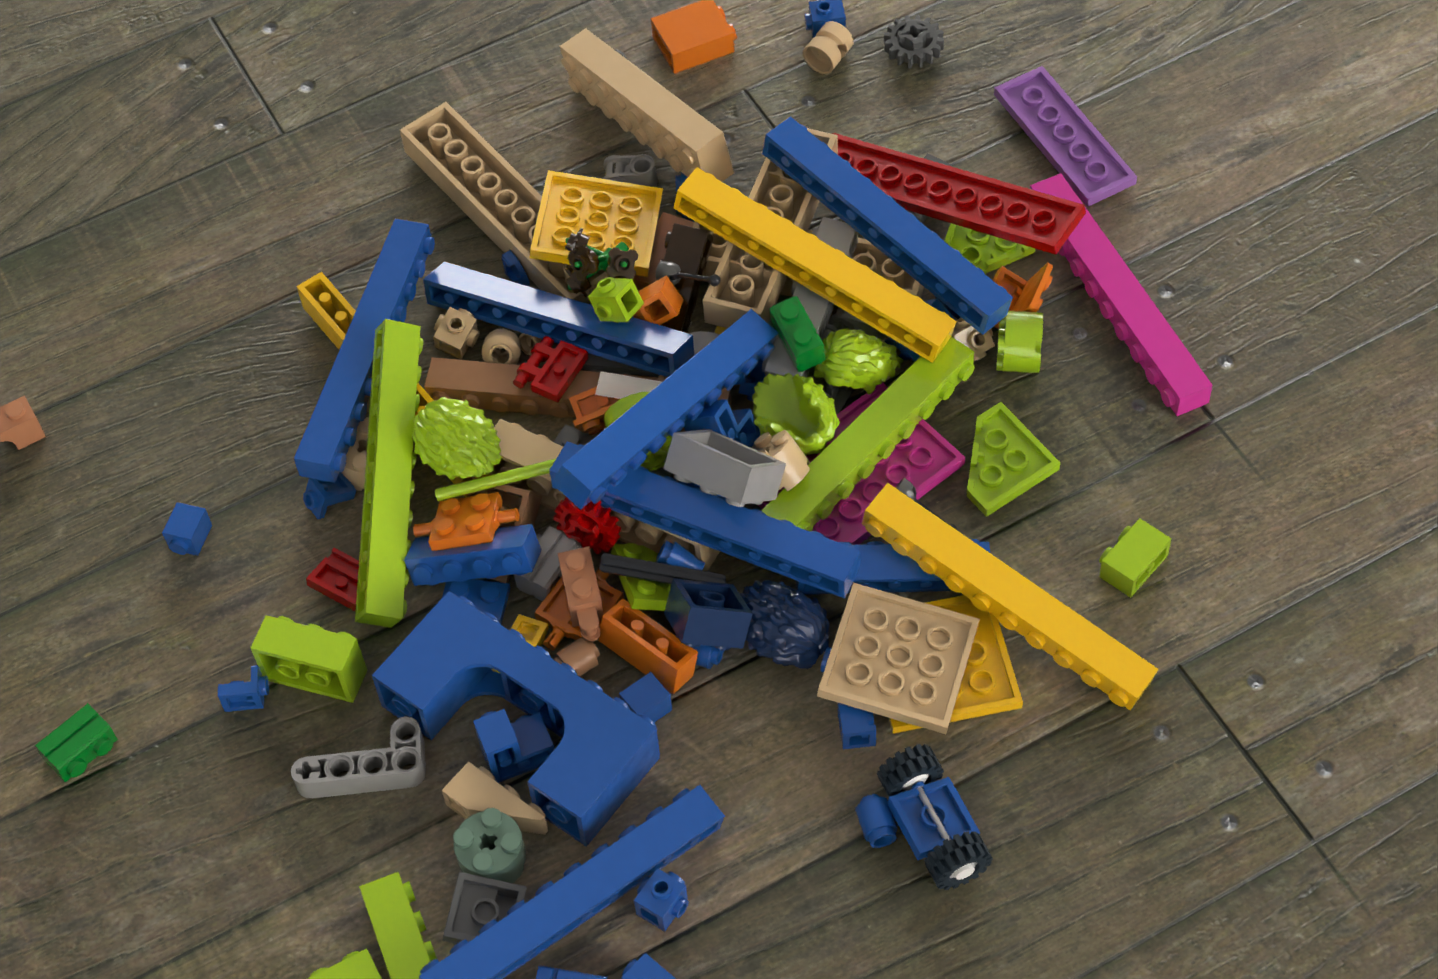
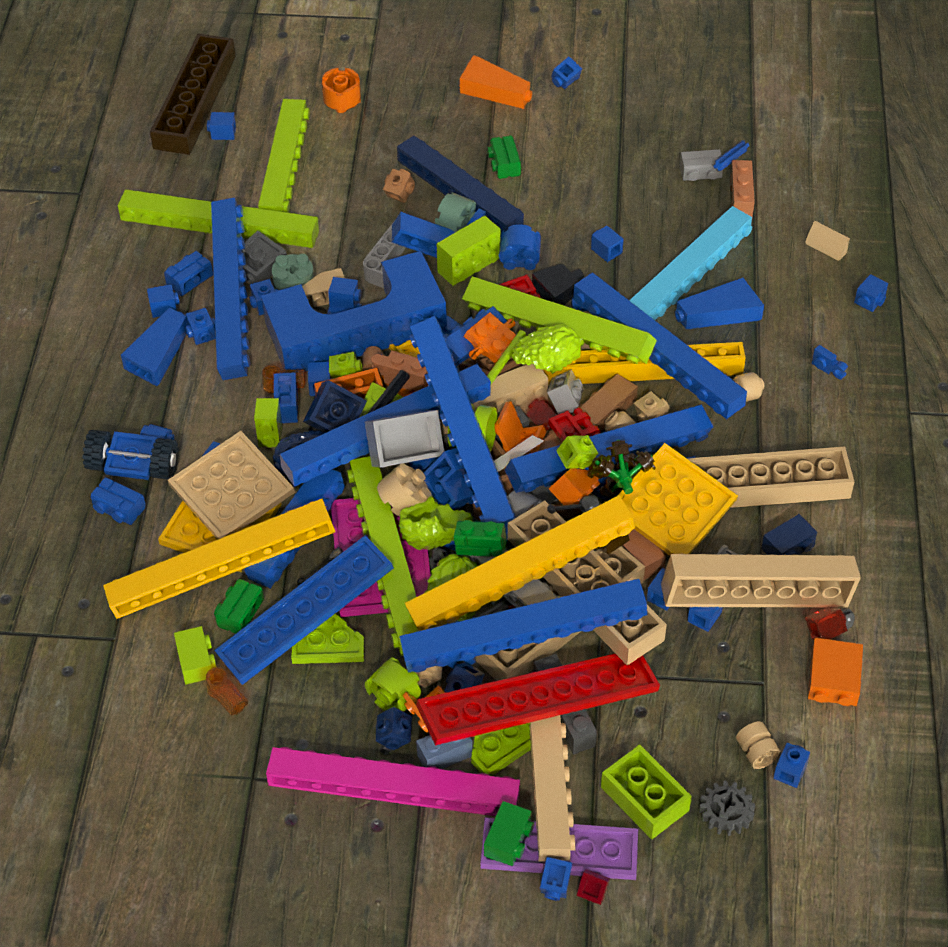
camera: 120 degrees right, 5 degrees down
none -> blue brick [90,477,146,525]
none -> blue slope [121,308,187,386]
none -> clear orange piece [206,668,248,715]
none -> blue plate [214,535,394,685]
none -> green brick [214,579,264,634]
none -> blue brick [249,279,278,316]
none -> lime brick [254,398,283,448]
none -> clear orange piece [262,365,305,393]
none -> blue brick [274,373,298,423]
none -> lime brick [329,352,363,379]
none -> dark blue brick [375,707,412,750]
none -> medium nougat brick [383,169,415,203]
none -> blue brick [392,212,455,258]
none -> dark blue brick [397,136,524,235]
none -> sand blue brick [416,735,472,770]
none -> sand green brick [435,192,476,232]
none -> green brick [484,801,534,867]
none -> blue brick [499,225,541,270]
none -> clear red brick [526,398,558,432]
none -> tan brick [529,715,575,862]
none -> black torso [532,264,584,306]
none -> blue bracket [540,857,573,901]
none -> light grey brick [547,369,584,415]
none -> dark red plate [576,869,610,905]
none -> lime brick [601,744,692,840]
none -> medium azure brick [629,206,752,320]
none -> blue slope [675,278,764,329]
none -> tan head [733,372,764,402]
none -> dark blue brick [761,514,817,555]
none -> tan slope [805,221,850,261]
none -> clear red brick [805,606,848,640]
none -> blue plate [812,345,848,380]
none -> blue brick [854,274,888,312]

